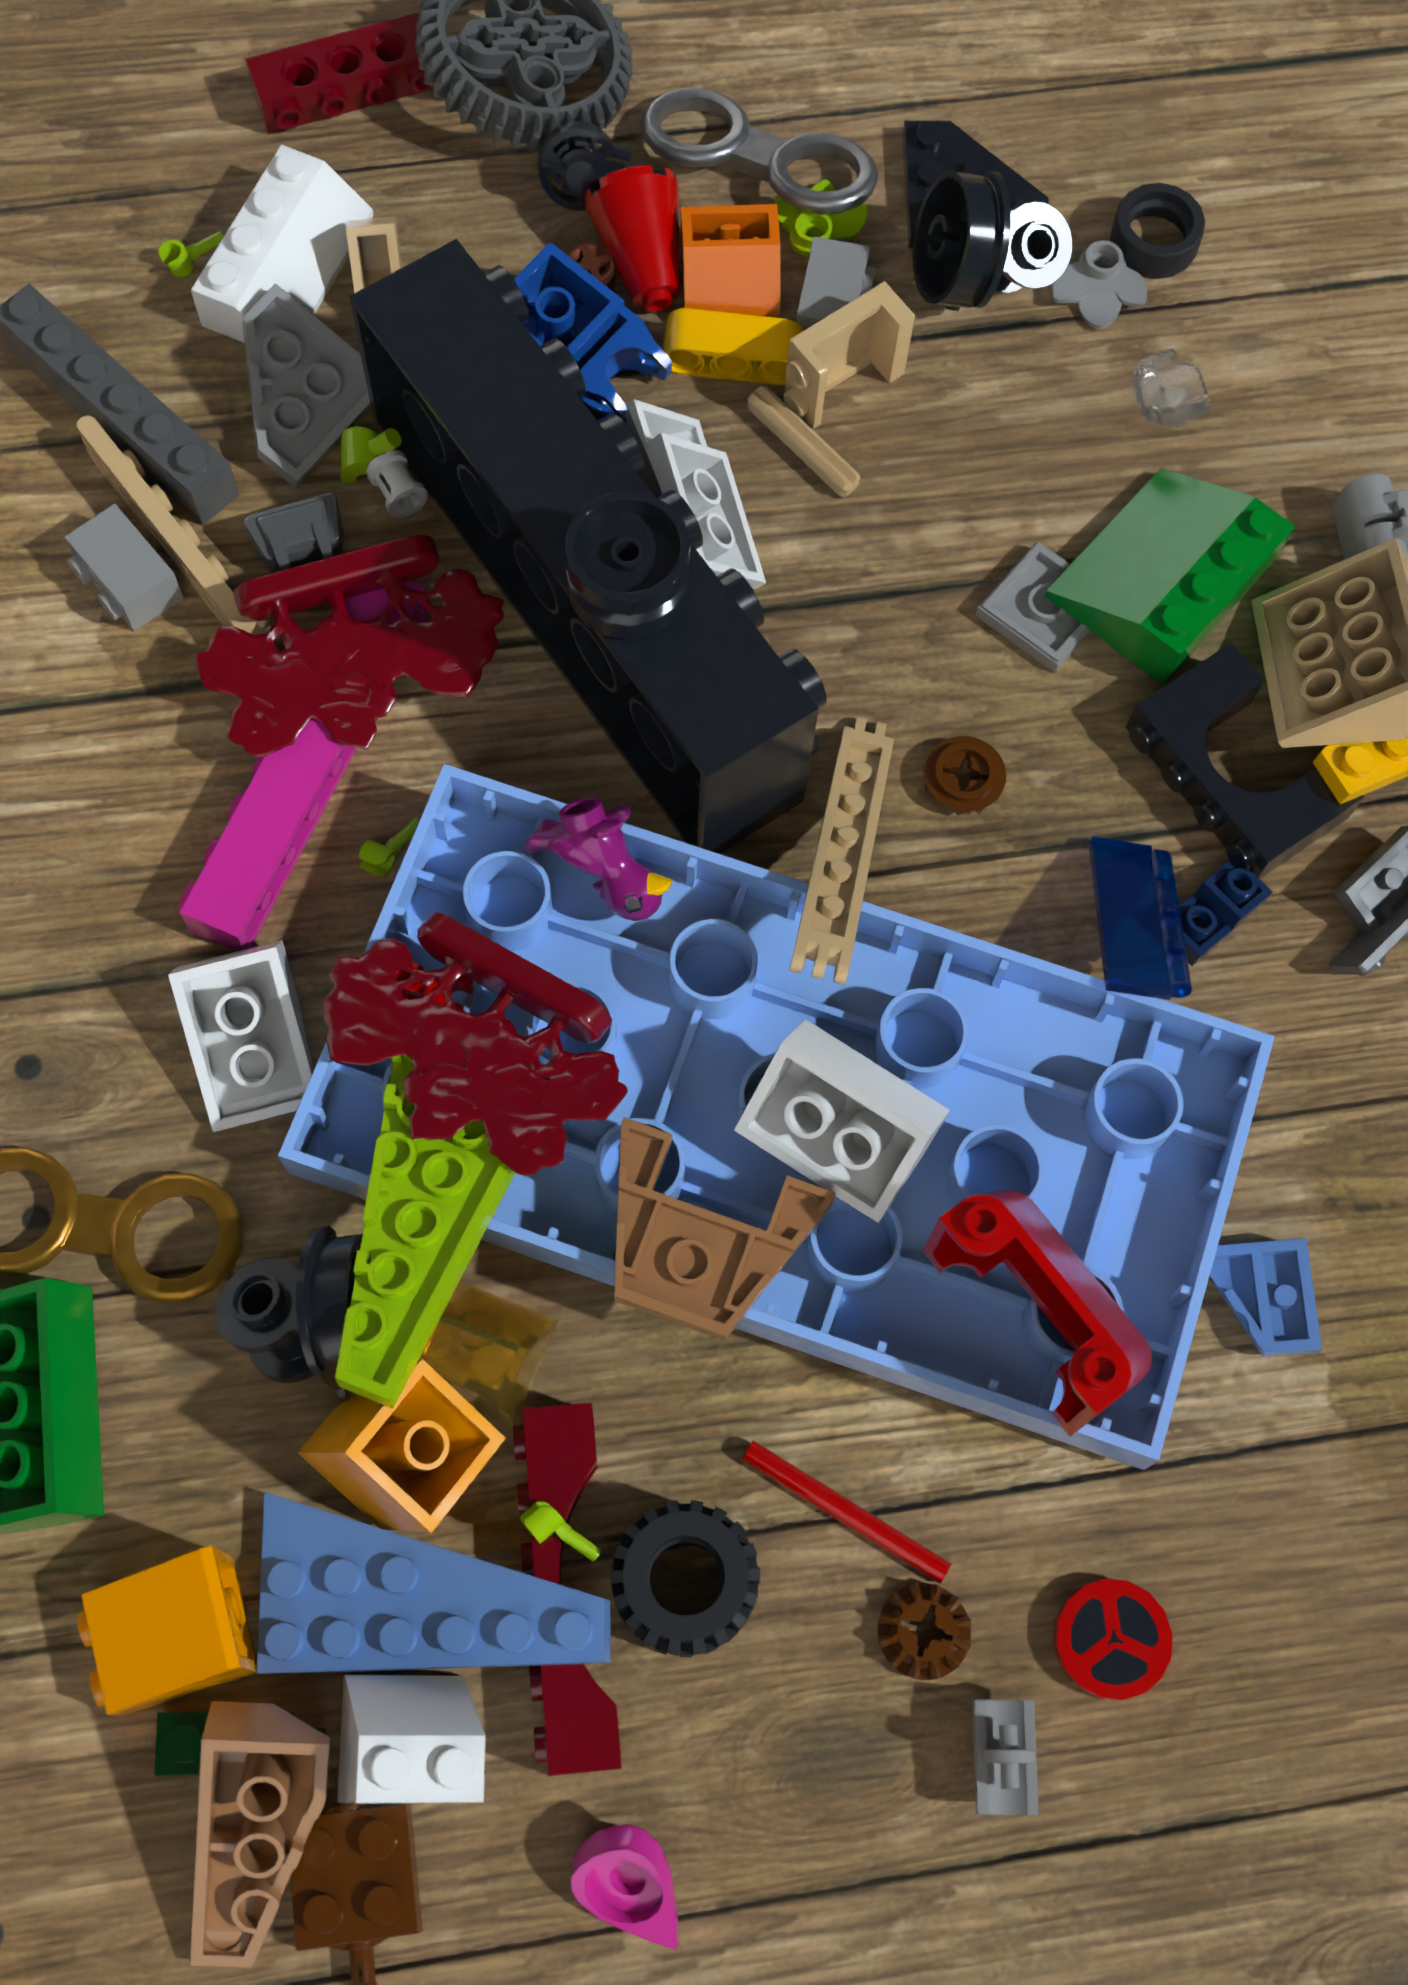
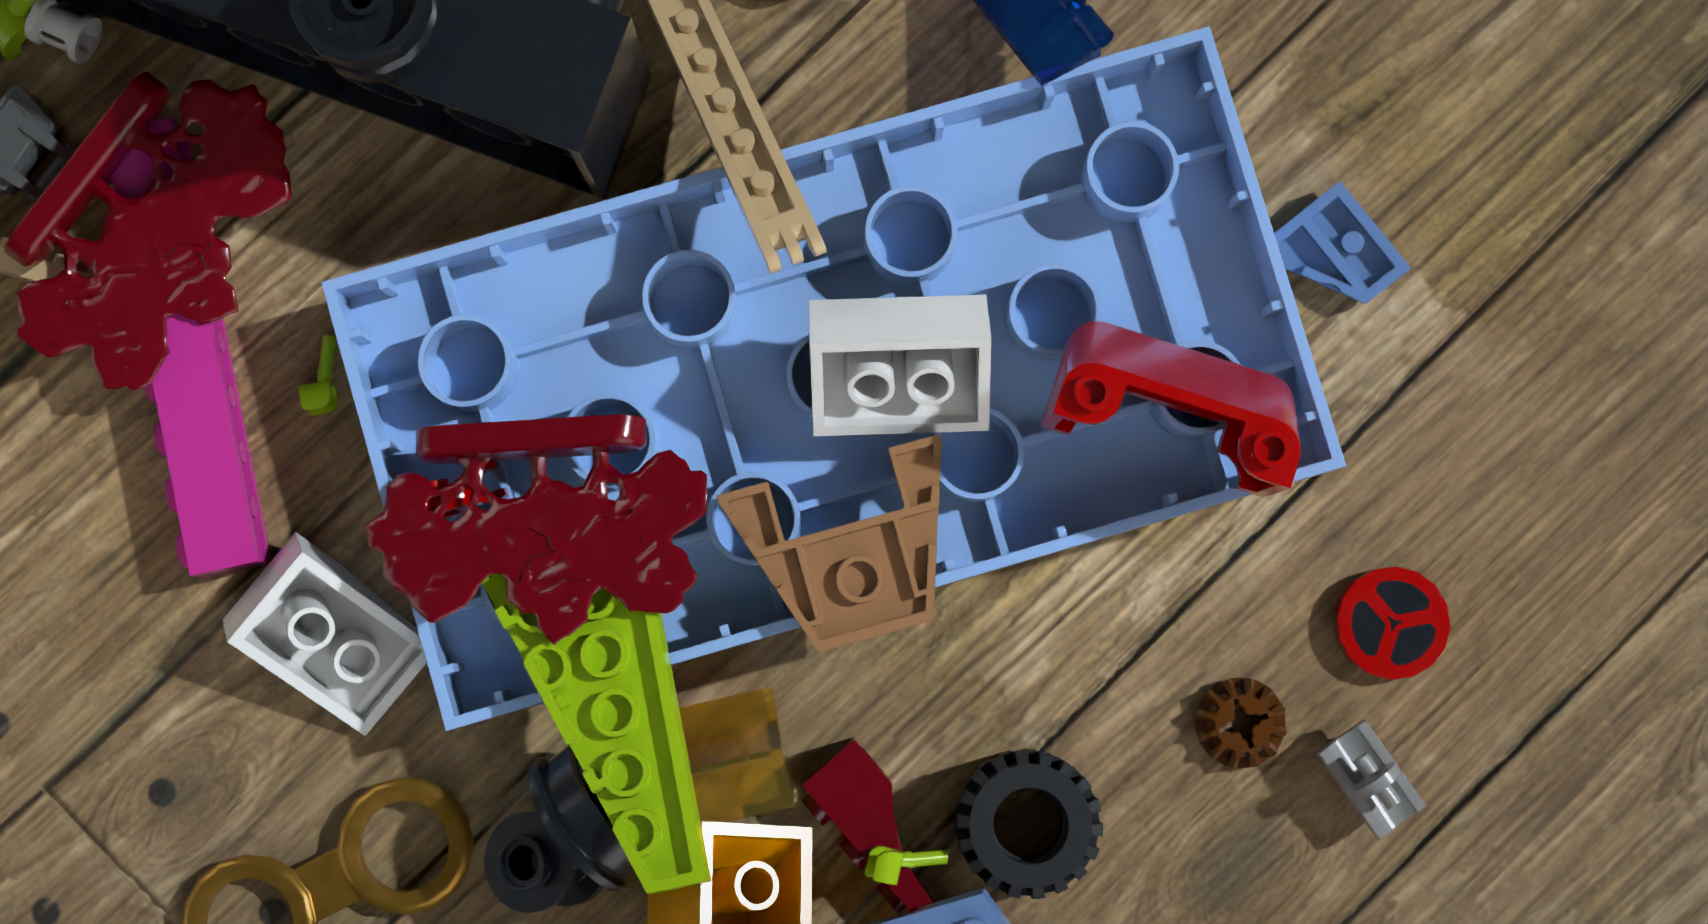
camera: 35 degrees left, 15 degrees up
magenta animal [524,797,673,921] -> none
red bar [742,1440,952,1584] -> none

